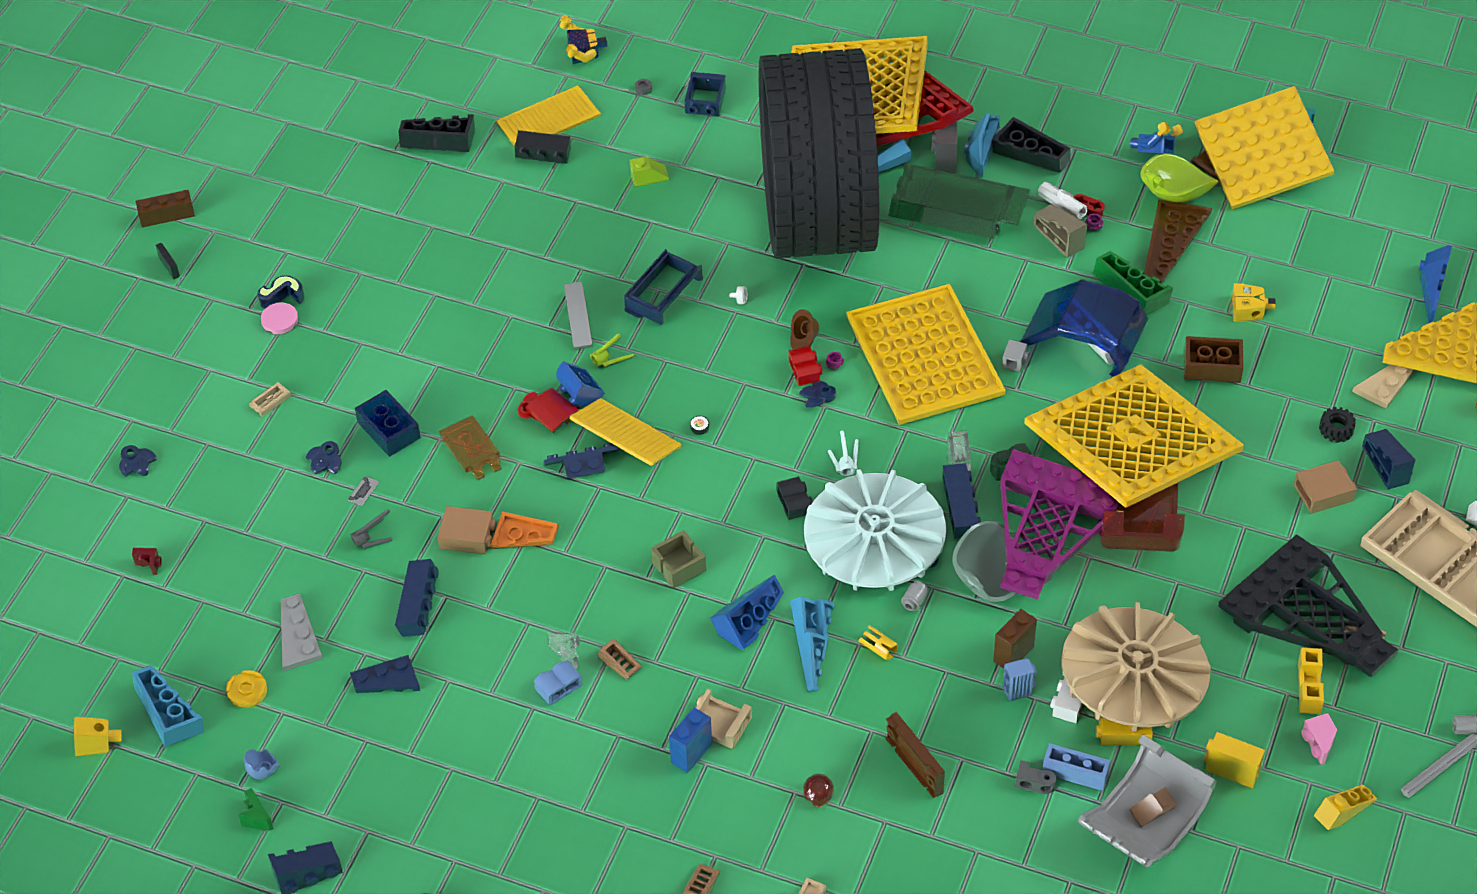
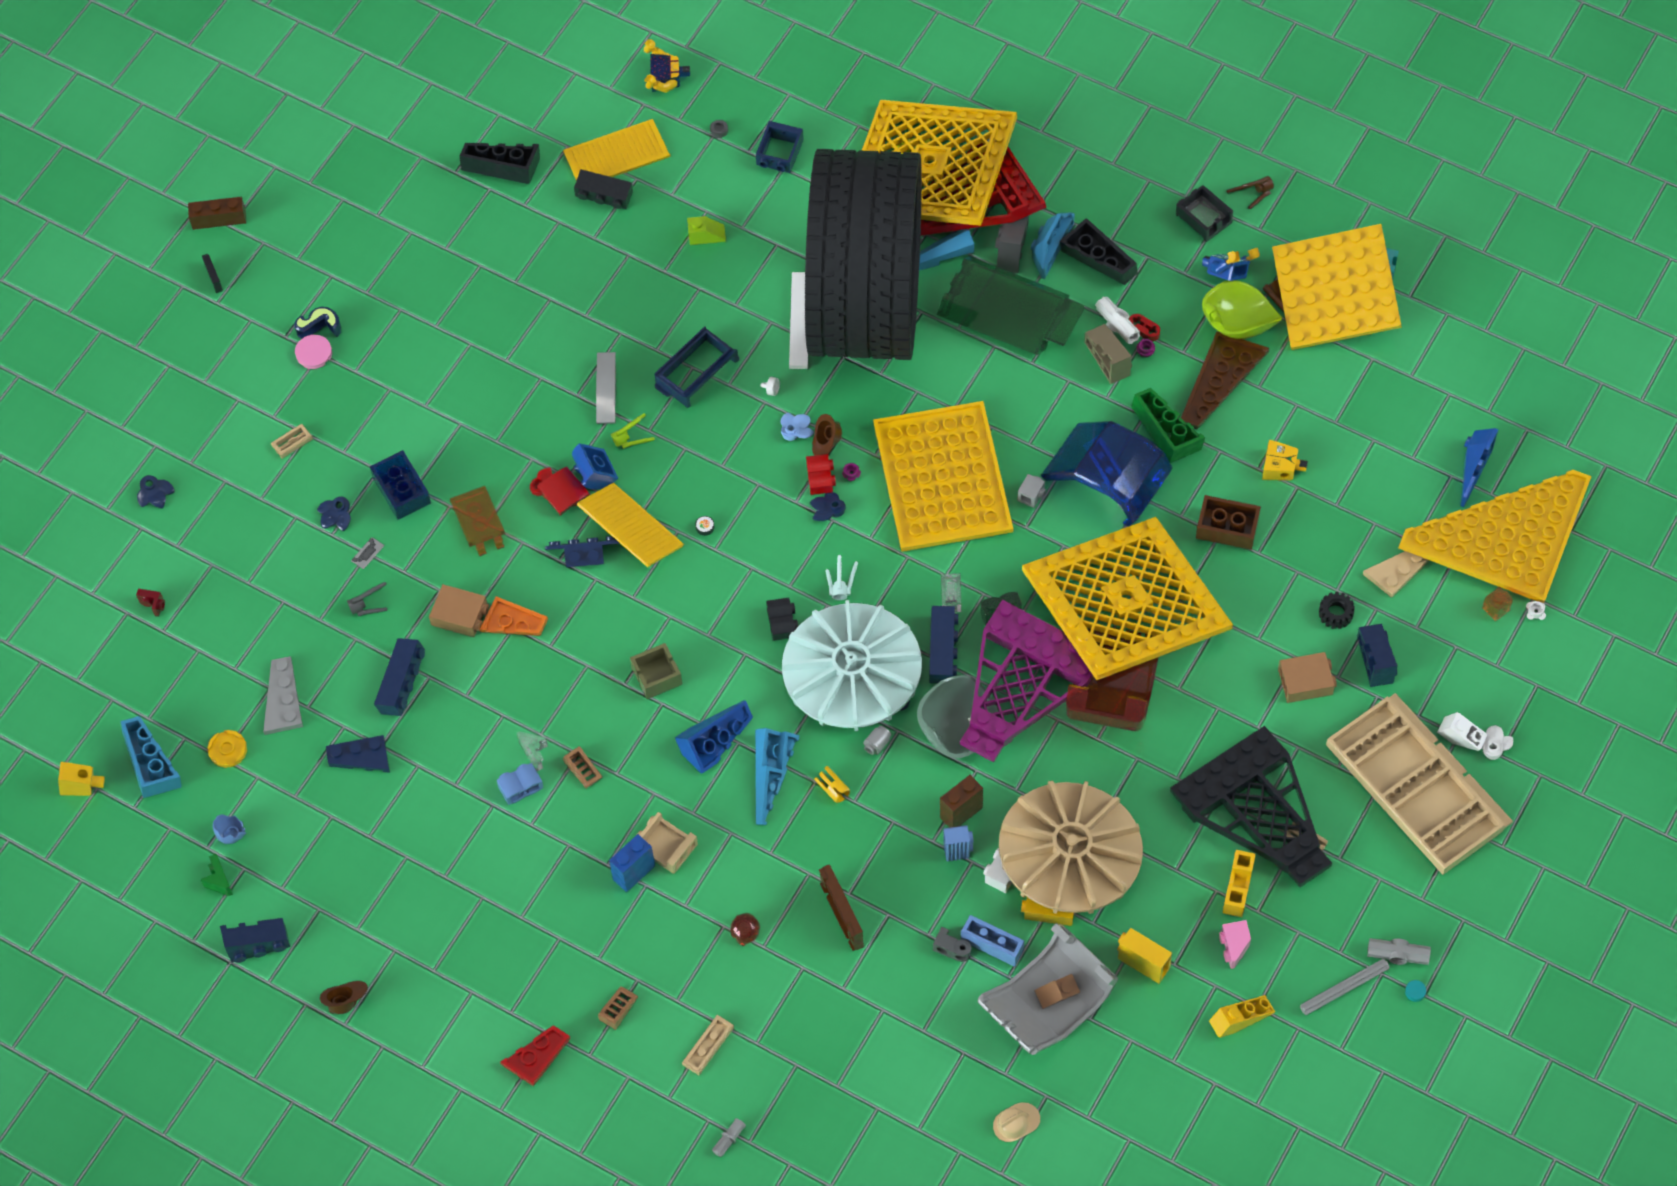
camera: 10 degrees right, 10 degrees up
none -> light blue plate [780,413,814,441]
none -> white tile [789,272,808,369]
none -> black window [1176,185,1233,242]
none -> reddish brown plant [1226,176,1274,209]

